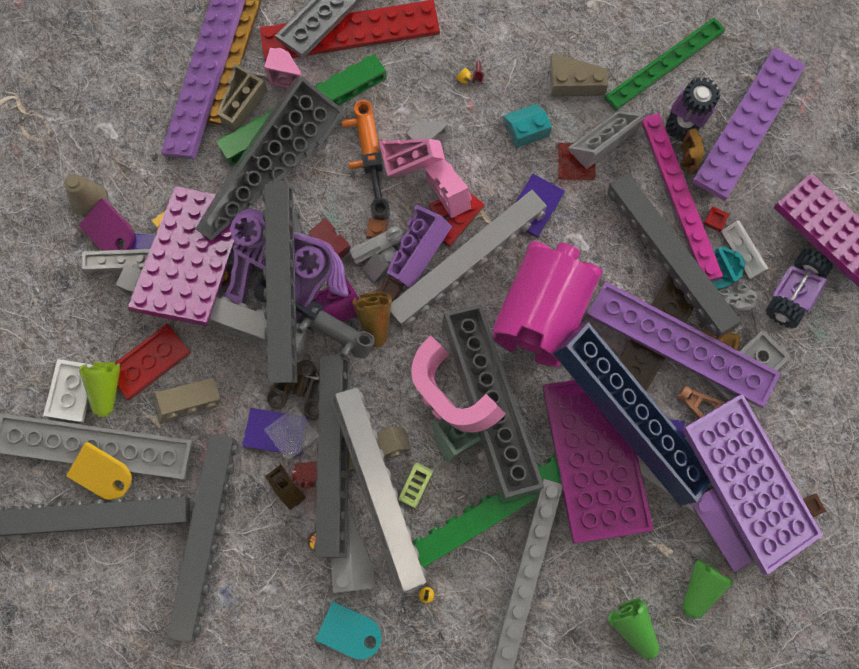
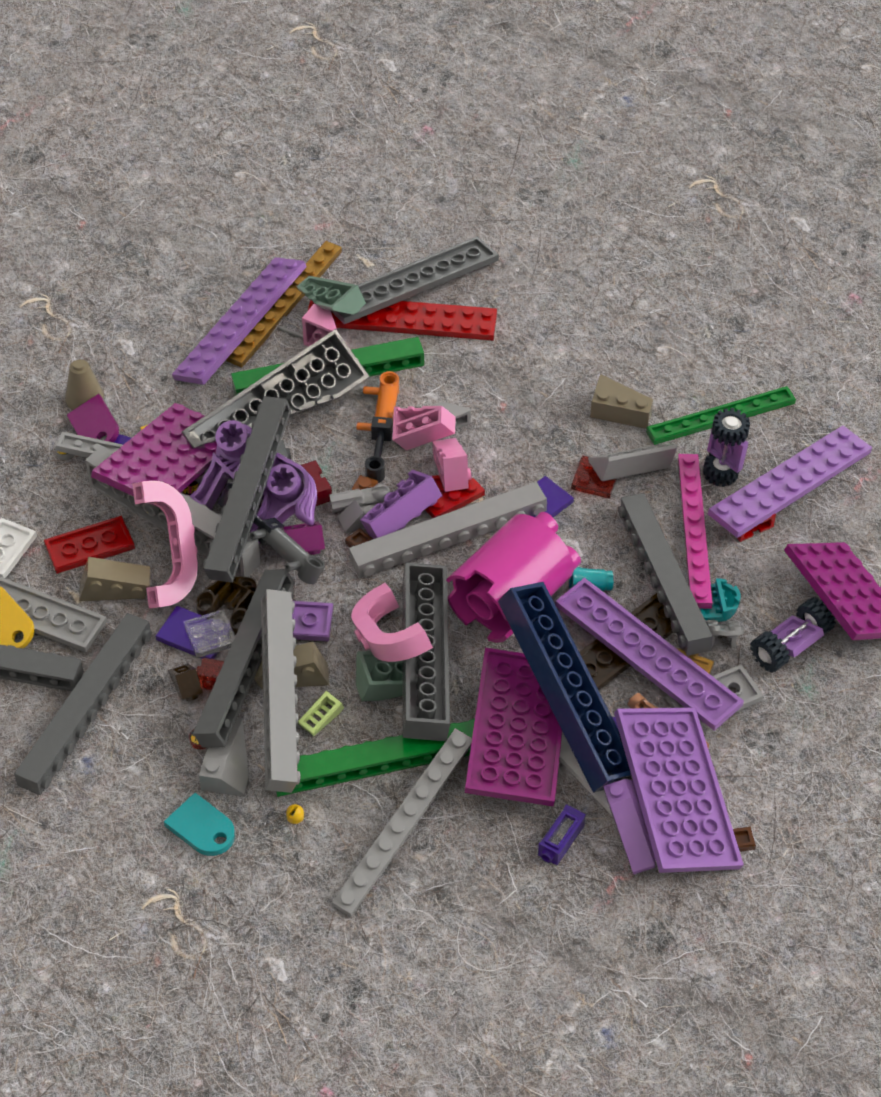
camera: 15 degrees right, 25 degrees down
lime cone [79,362,120,417] -> none
dark tan wedge [218,63,267,131] -> none
pearl gold cone [353,292,392,347] -> none
yellow hinge [456,68,472,84] -> none
dark red hand [472,61,484,85] -> none
teal slope [503,104,552,148] -> none
bright green cone [608,598,660,660] -> none
pearl gold slope [680,128,704,174] -> none
bright green cone [682,559,734,620] -> none
red tile [703,206,729,232] -> none
white plate [721,221,768,279] -> none
none -> bright pink arch [132,481,198,608]
none -> medium lavender plate [292,601,333,641]
none -> sand green wedge [296,276,366,315]
none -> dark purple window [538,804,586,865]
none -> teal plant [568,567,614,592]

